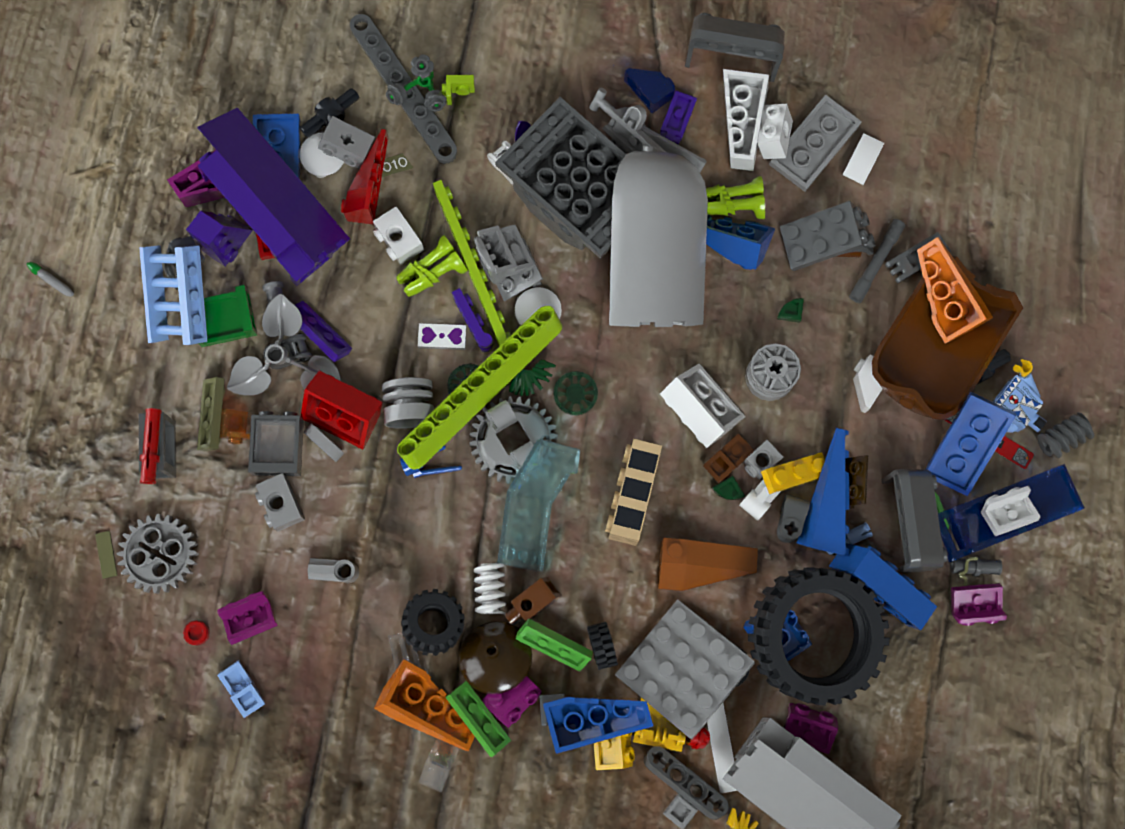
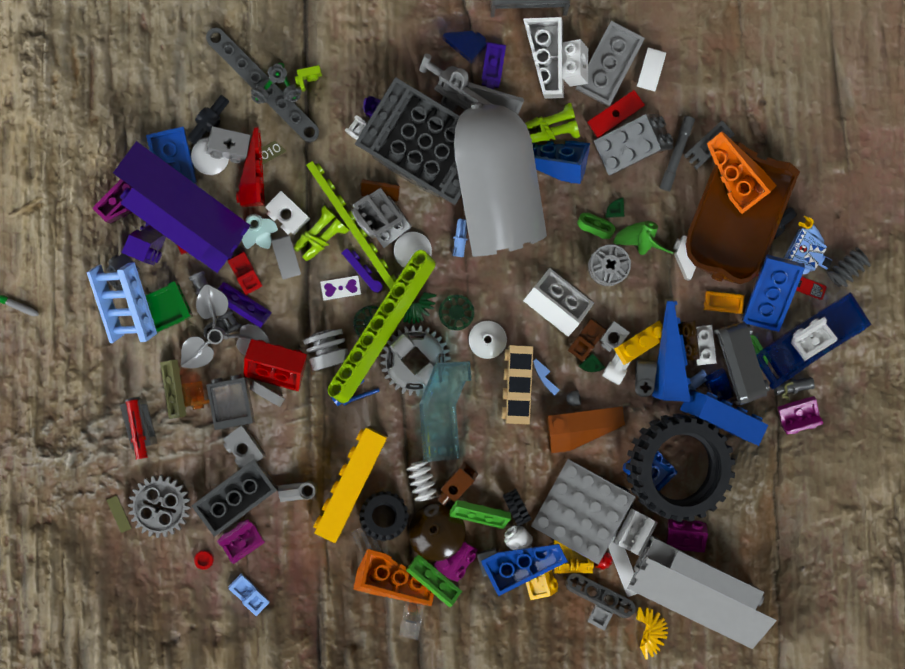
camera: 10 degrees left, 10 degrees up
none -> dark grey slope [192,460,278,537]
none -> red slope [227,251,263,295]
none -> light aqua plate [242,214,278,249]
none -> light grey slope [271,235,301,280]
none -> yellow brick [313,426,388,543]
none -> reddish brown slope [361,179,400,202]
none -> light blue axle [452,219,468,257]
none -> white dish [469,321,507,359]
none -> white head [504,525,533,550]
none -> light blue slope [533,358,559,395]
none -> dark grey hinge [567,390,581,406]
none -> bright green plate [577,213,615,239]
none -> red tile [587,90,645,138]
none -> bright green piece [613,221,674,255]
none -> white bracket [614,508,657,556]
none -> white brick [693,325,717,366]
none -> light orange tile [704,291,745,314]
none -> clear blue slope [704,368,734,402]

